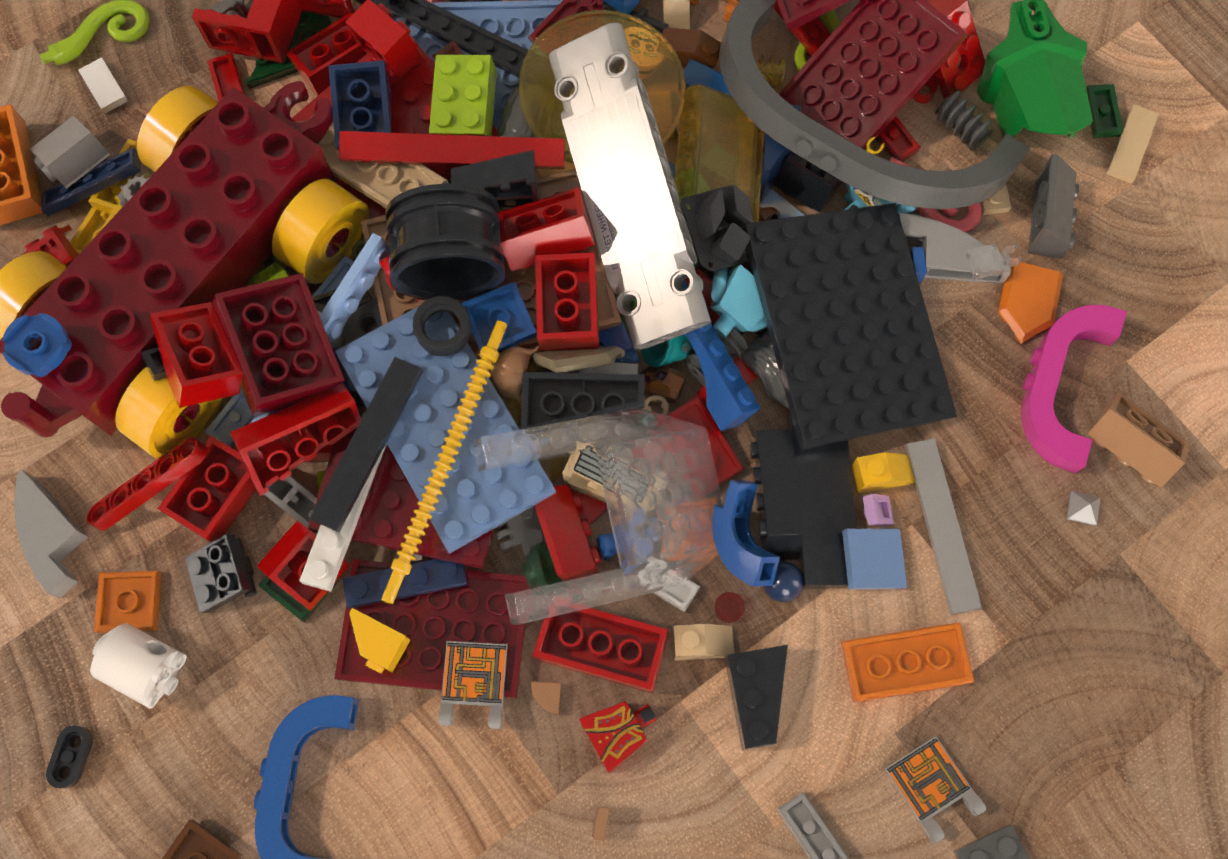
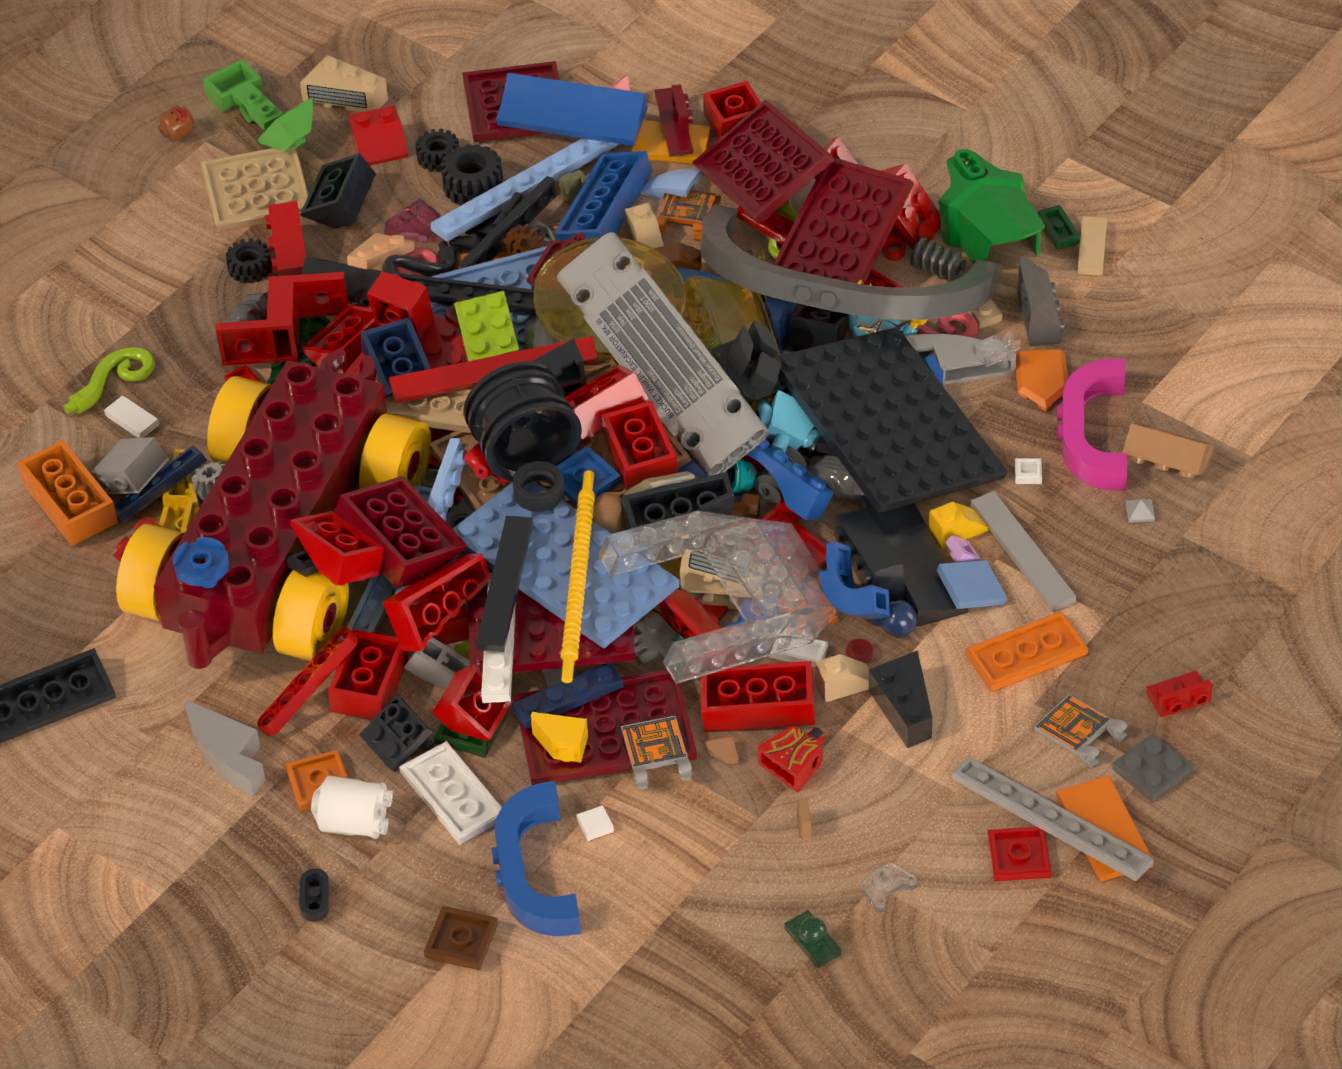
camera: 15 degrees left, 25 degrees down
none -> white tile [399,741,502,845]
none -> white tile [577,805,614,841]
none -> white tile [1015,458,1042,484]
none -> red bracket [1146,670,1213,717]

